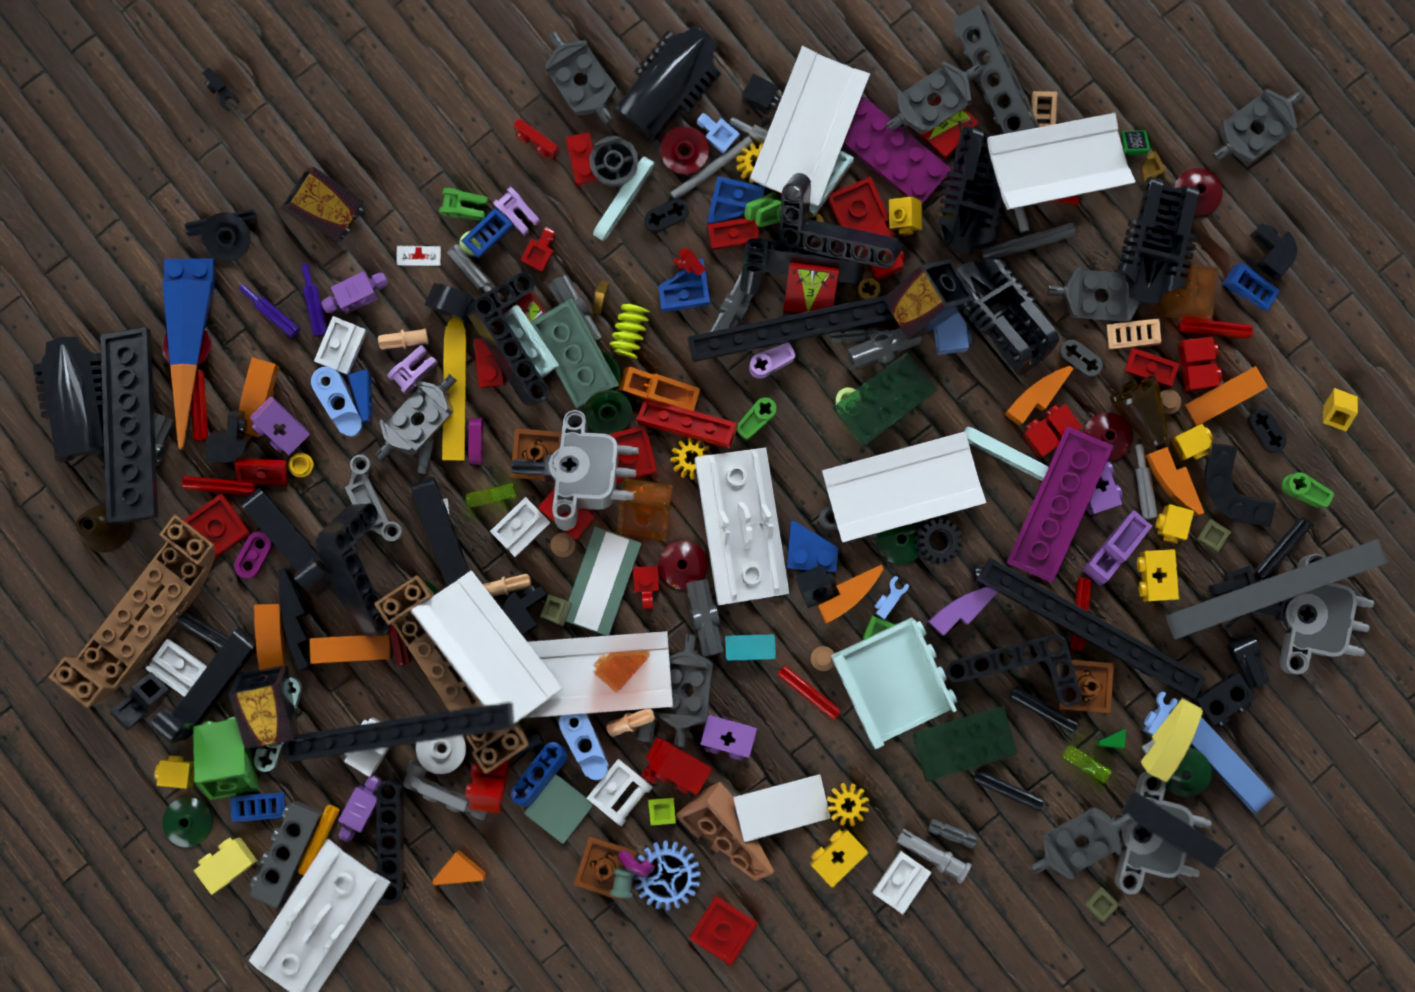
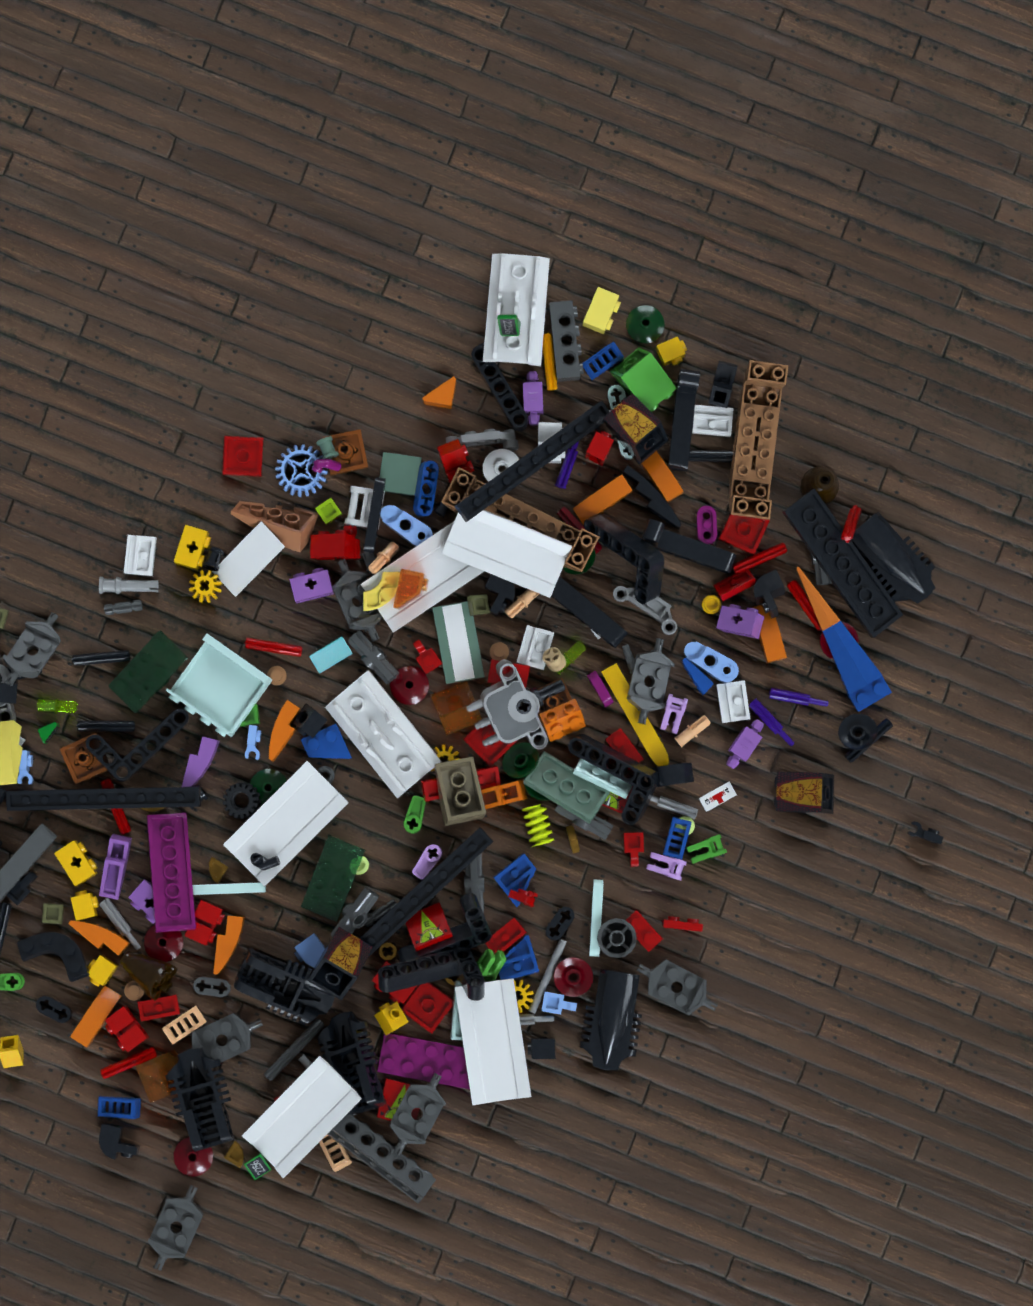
camera: 145 degrees right, 0 degrees up
none -> black bush [202,546,224,571]
none -> pearl gold tile [209,857,229,884]
none -> black arm [250,853,280,871]
none -> light yellow tile [363,572,402,611]
none -> black beam [364,477,386,553]
none -> dark tan slope [434,757,486,826]
none -> slope [497,315,521,336]
none -> orange plate [539,699,586,742]
none -> tan wheel [542,647,566,672]
none -> dark purple axle [555,440,580,489]
none -> red piece [585,431,614,466]
none -> red axle [841,505,862,543]

